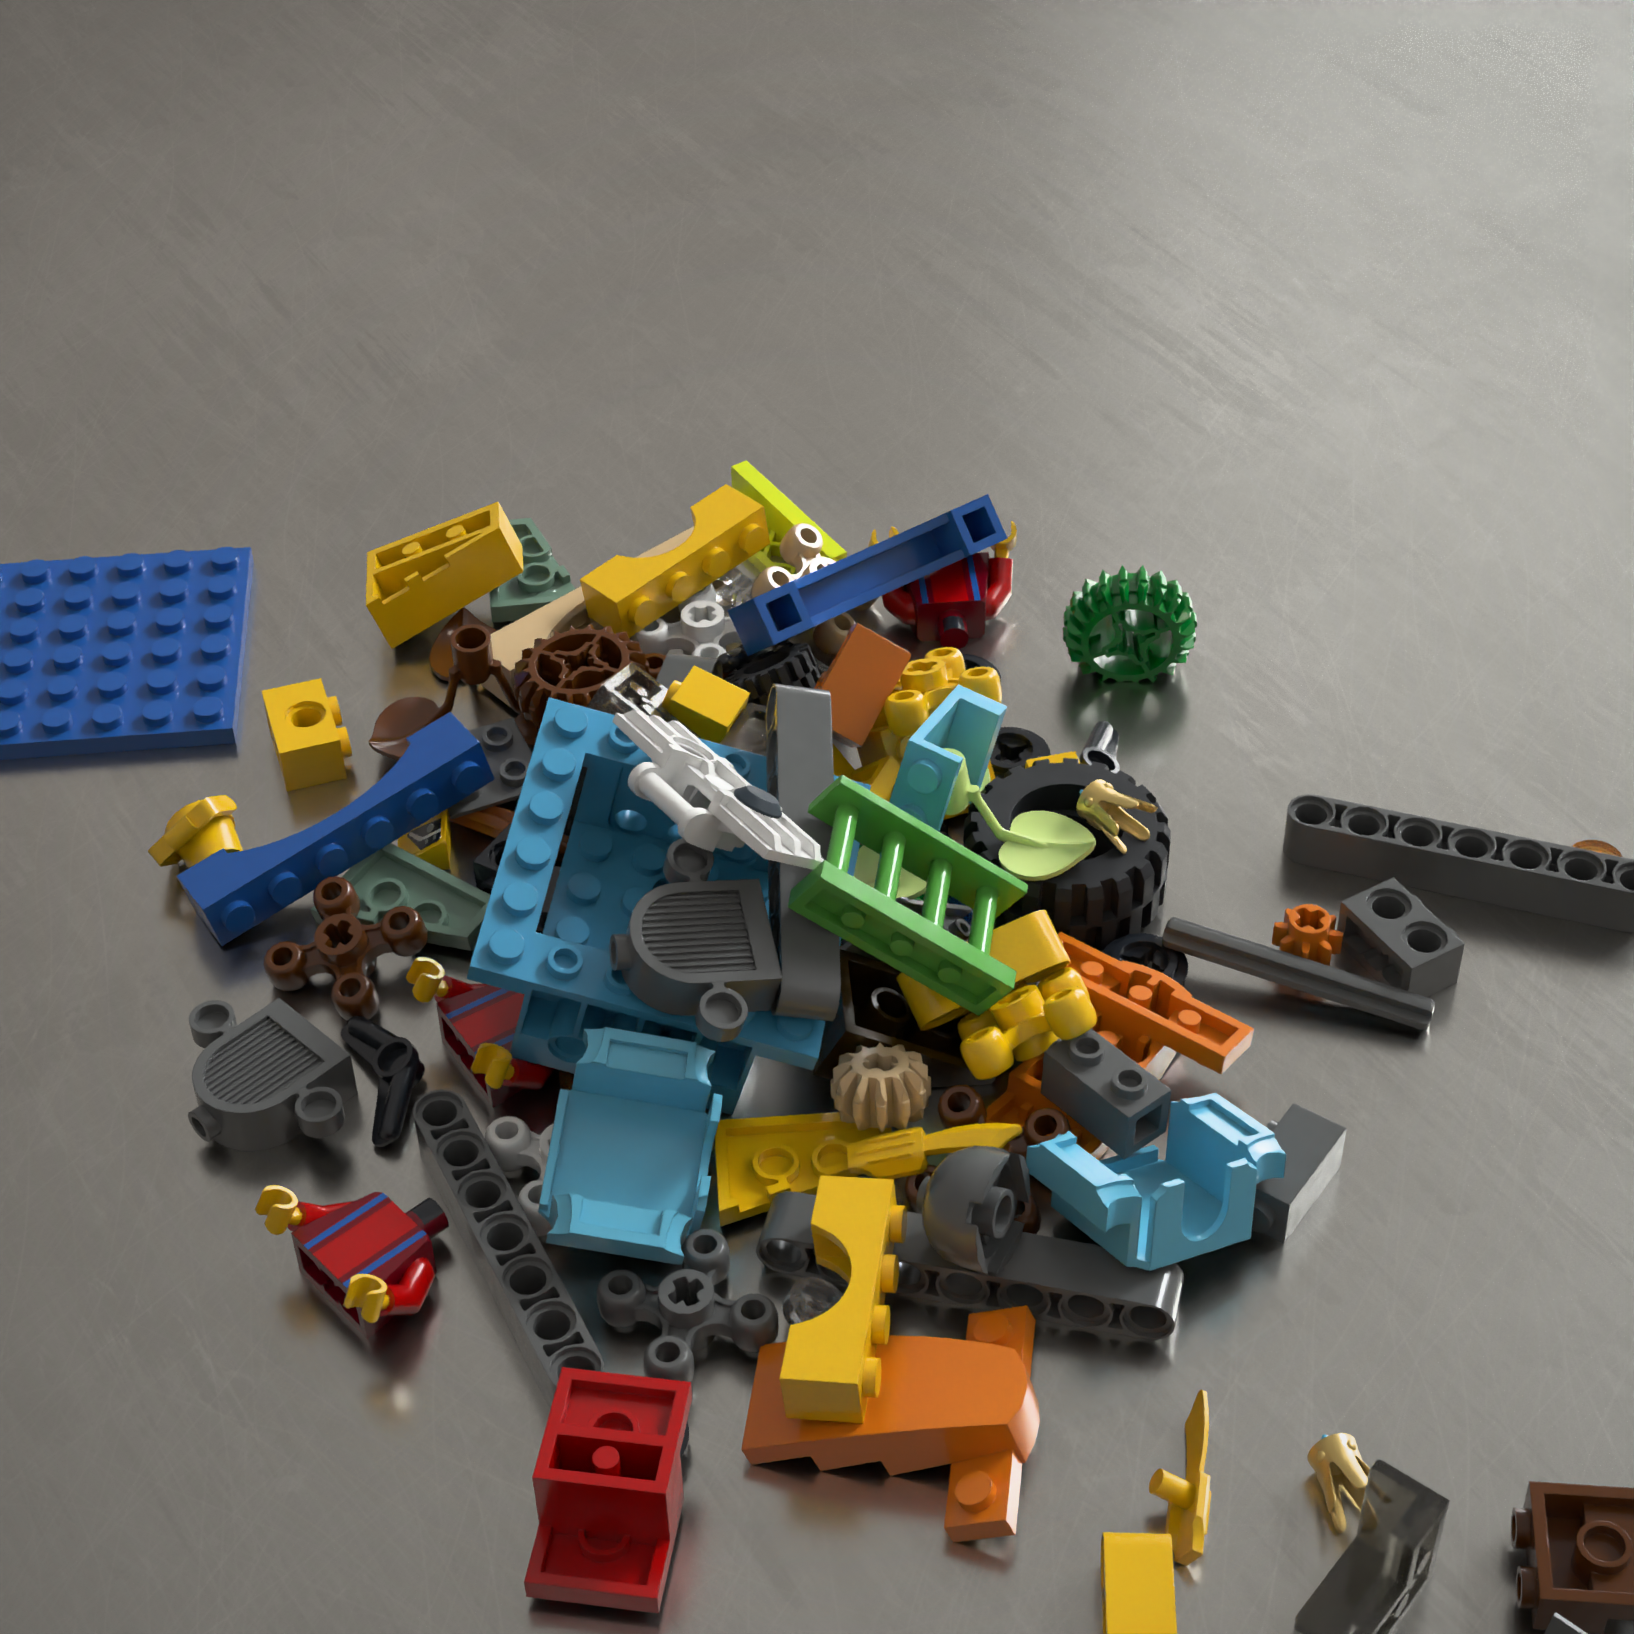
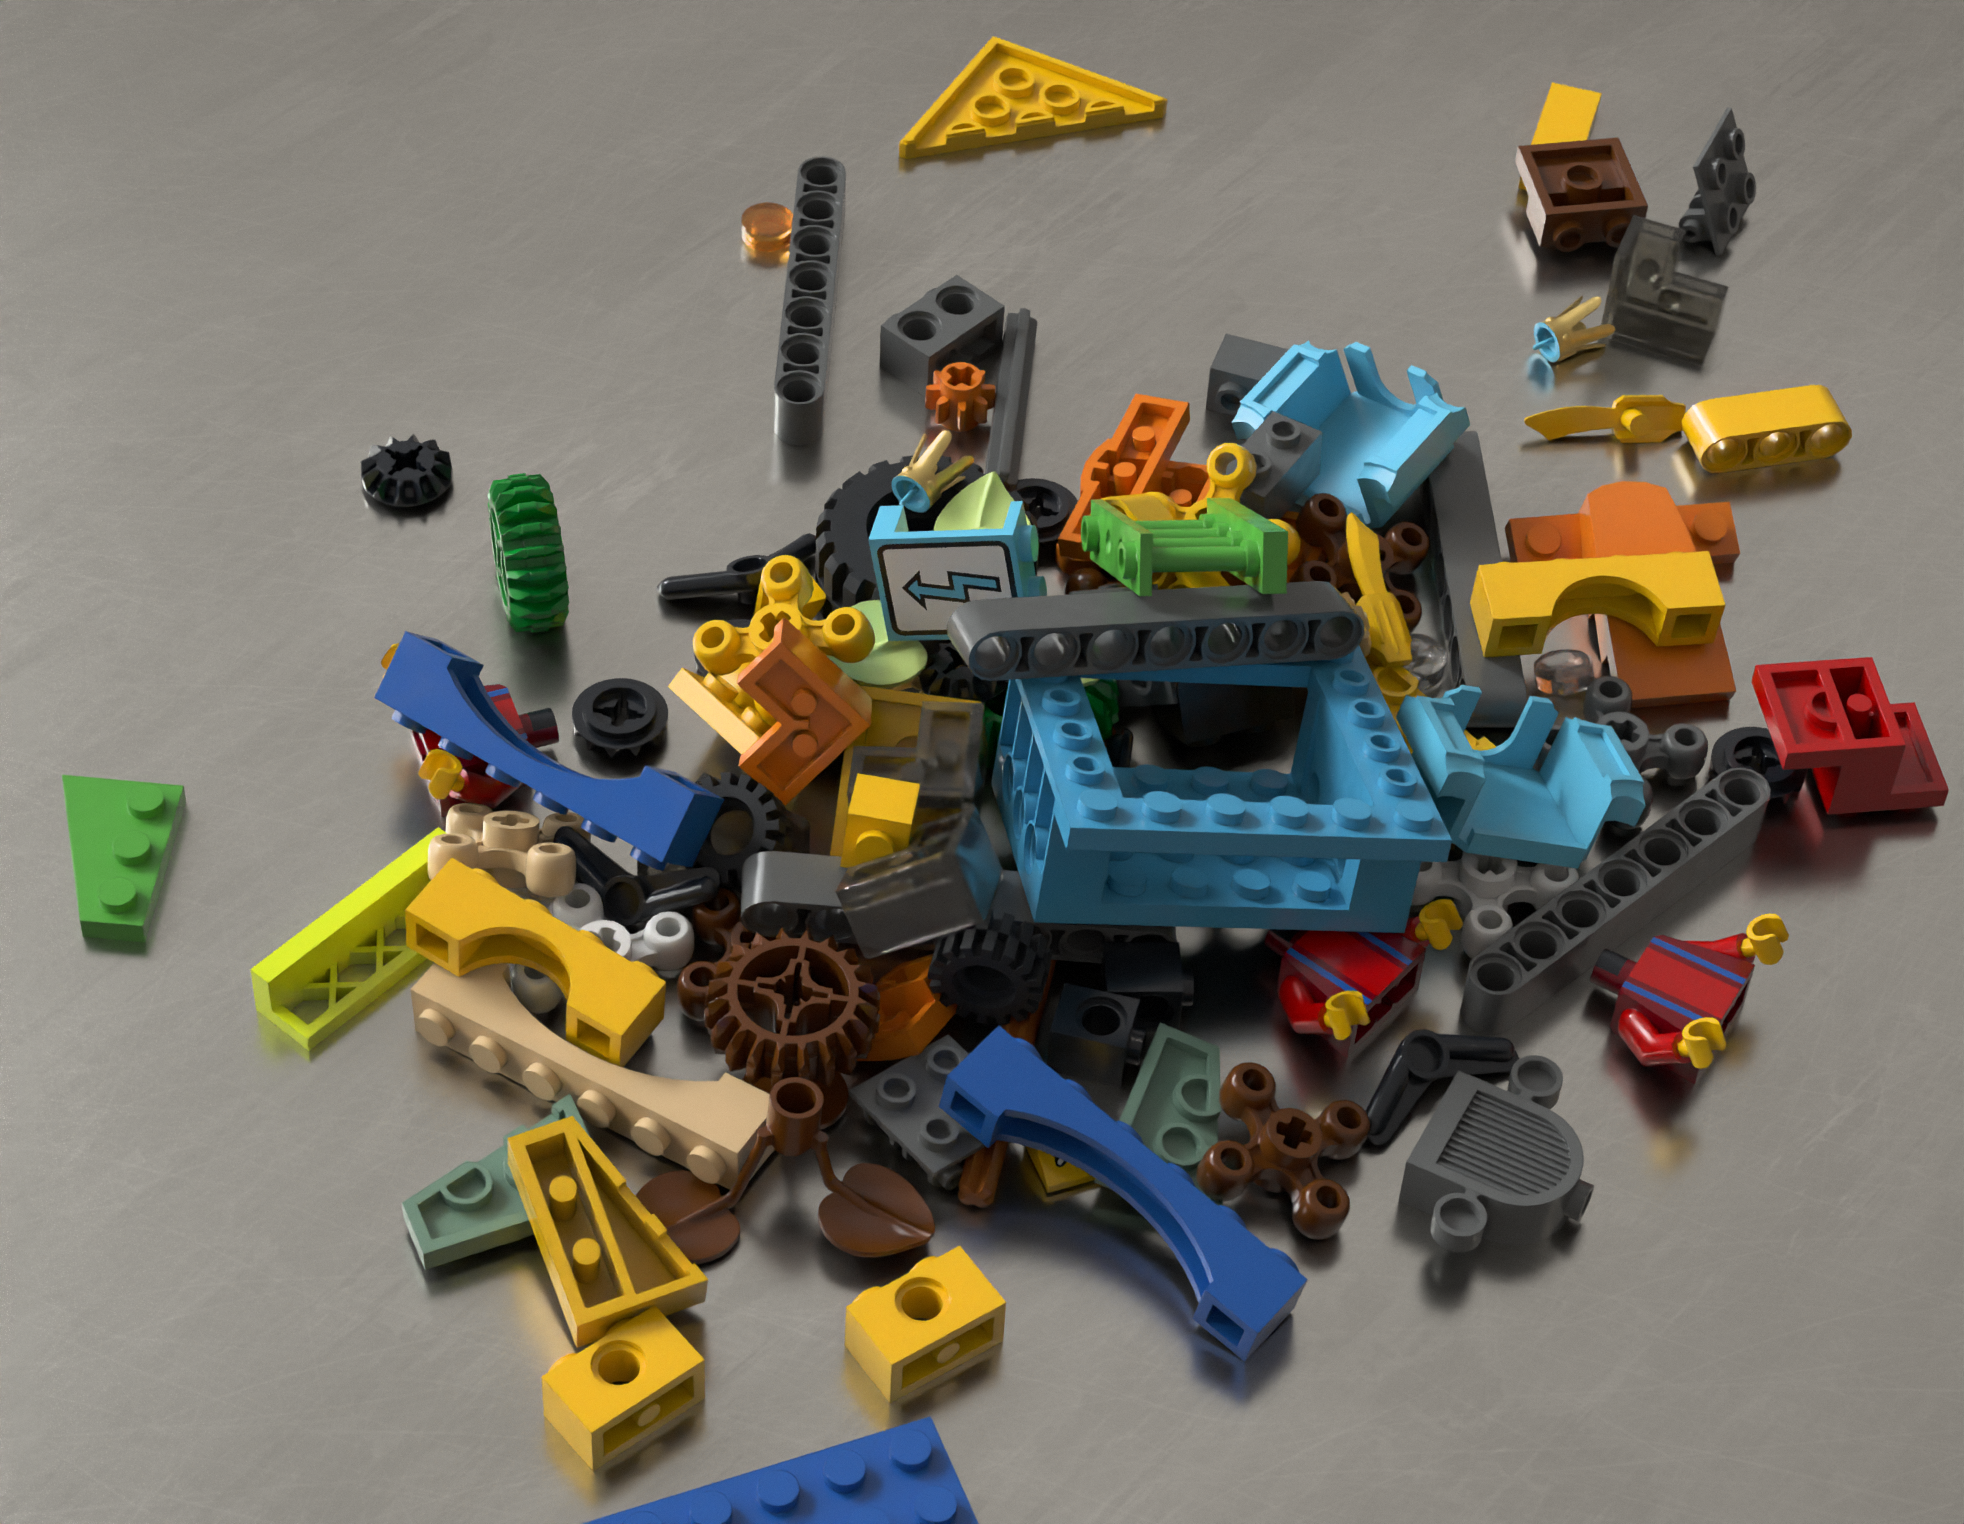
camera: 110 degrees left, 5 degrees up
yellow piece [148,795,243,869] -> none
dark grey piece [609,838,782,1042] -> none
white piece [612,710,824,870] -> none
dark grey cylinder [916,1146,1030,1274] -> none
none -> bright green wing [62,775,186,943]
none -> black gear [361,434,453,507]
none -> yellow brick [541,1305,705,1471]

